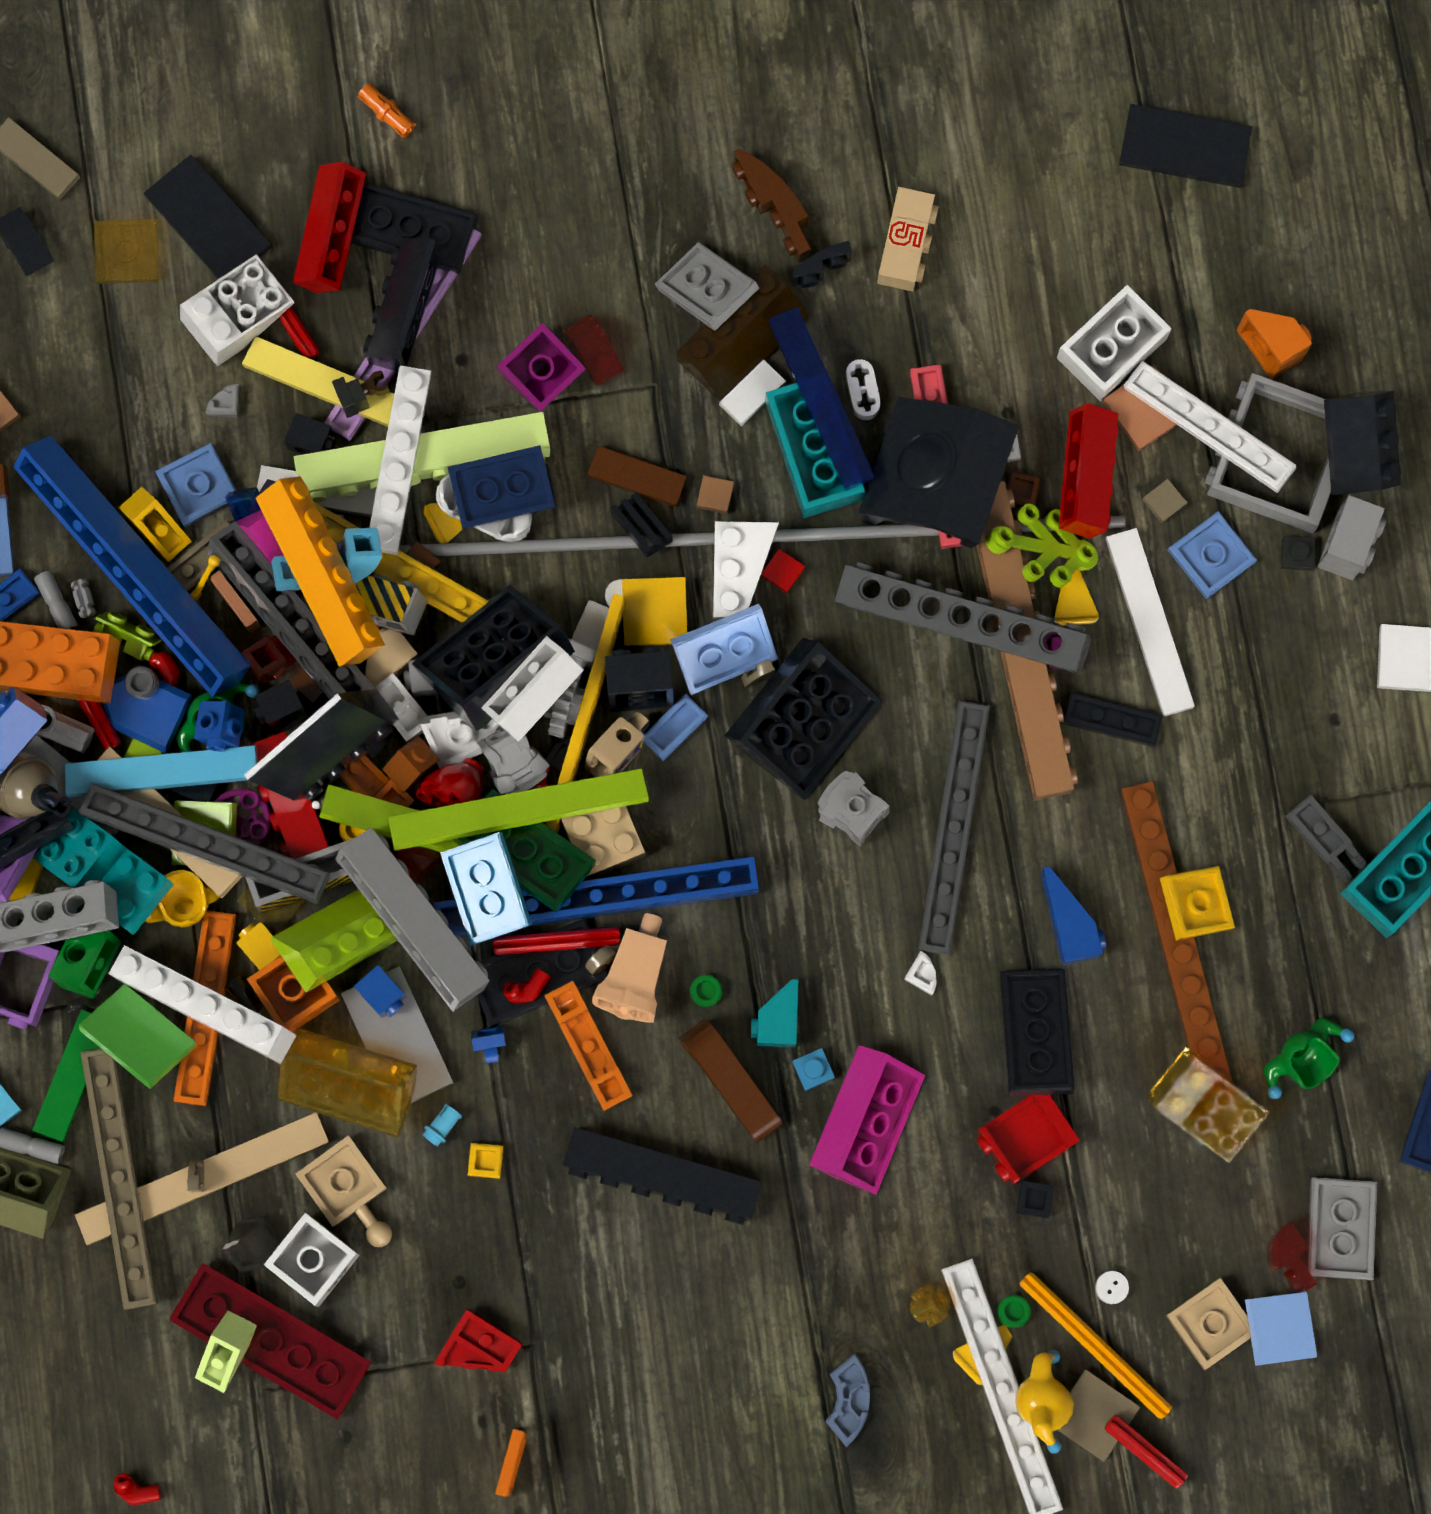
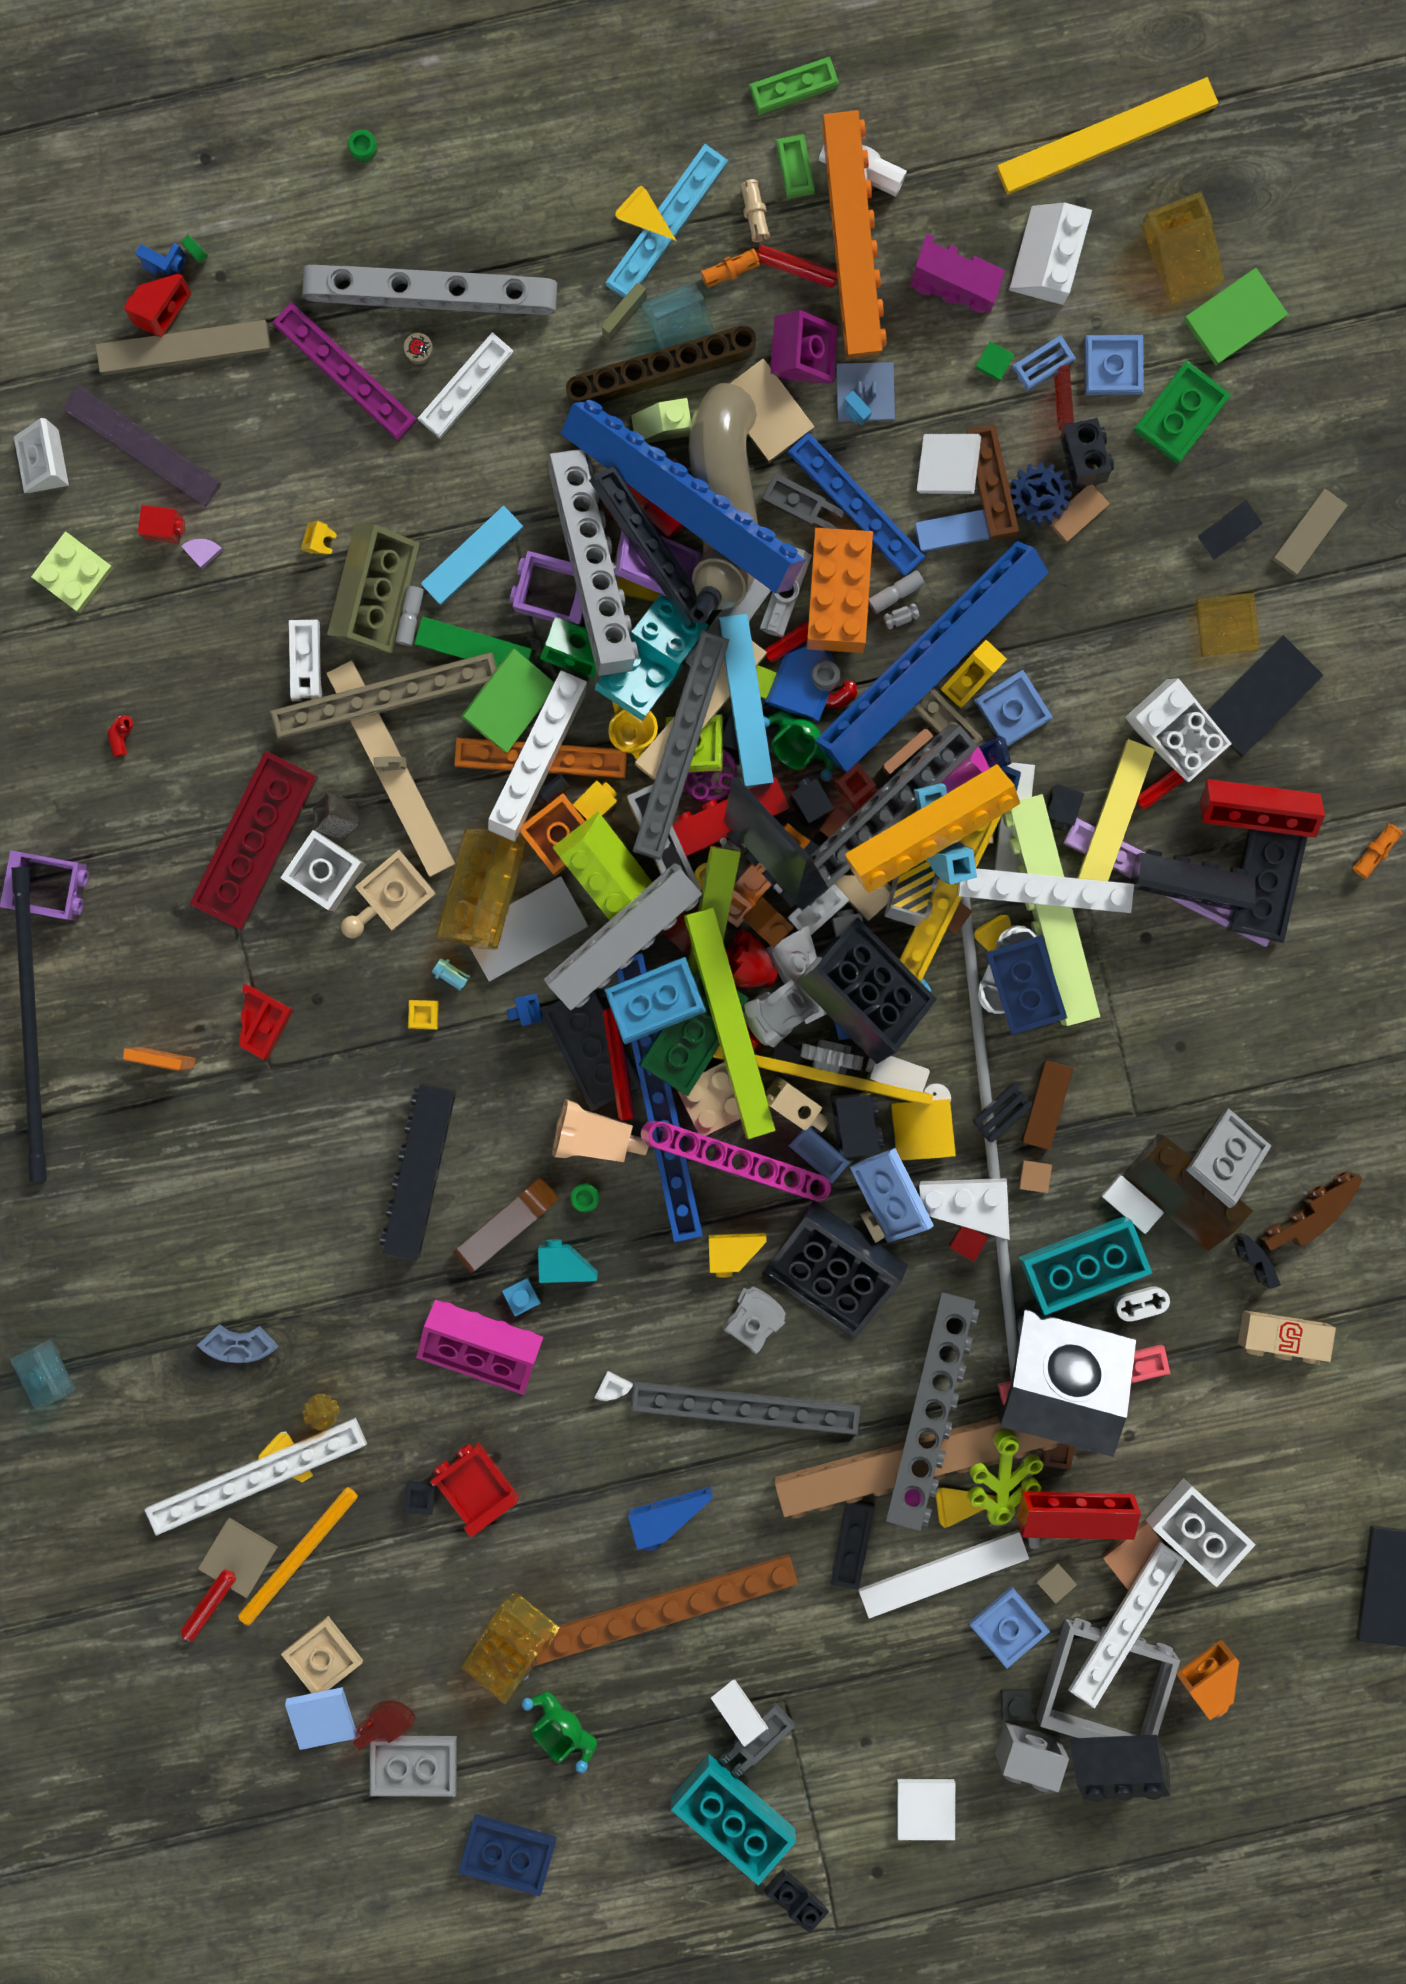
camera: 90 degrees right, 10 degrees up
lime hinge [93,611,162,661] -> none
yellow hinge [190,555,220,601] -> none
blue brick [194,701,245,752] -> none
yellowish green slope [195,1311,257,1393] -> none
light grey tile [206,384,240,417] -> none
pearl dark grey piece [332,371,390,418] -> none
blue brick [354,965,406,1018] -> none
white brick [482,636,583,742] -> none
magenta slope [495,323,586,412] -> none
red arm [503,968,550,1004] -> none
orange slope [544,981,633,1111] -> none
clear red brick [563,314,624,385] -> none
dark tan tile [585,945,617,976] -> none
clear blue tile [768,307,875,491] -> none
green tile [997,1295,1031,1328] -> none
black tile [1000,969,1075,1096] -> none
yellow piece [1015,1349,1074,1453] -> none
white tile [1095,1271,1129,1304] -> none
yellow tile [1160,866,1235,940] -> none
none -> white plate [289,620,322,702]
none -> dark pink beam [641,1121,831,1201]
none -> yellow slope [709,1233,766,1277]
none -> white tile [711,1680,769,1747]

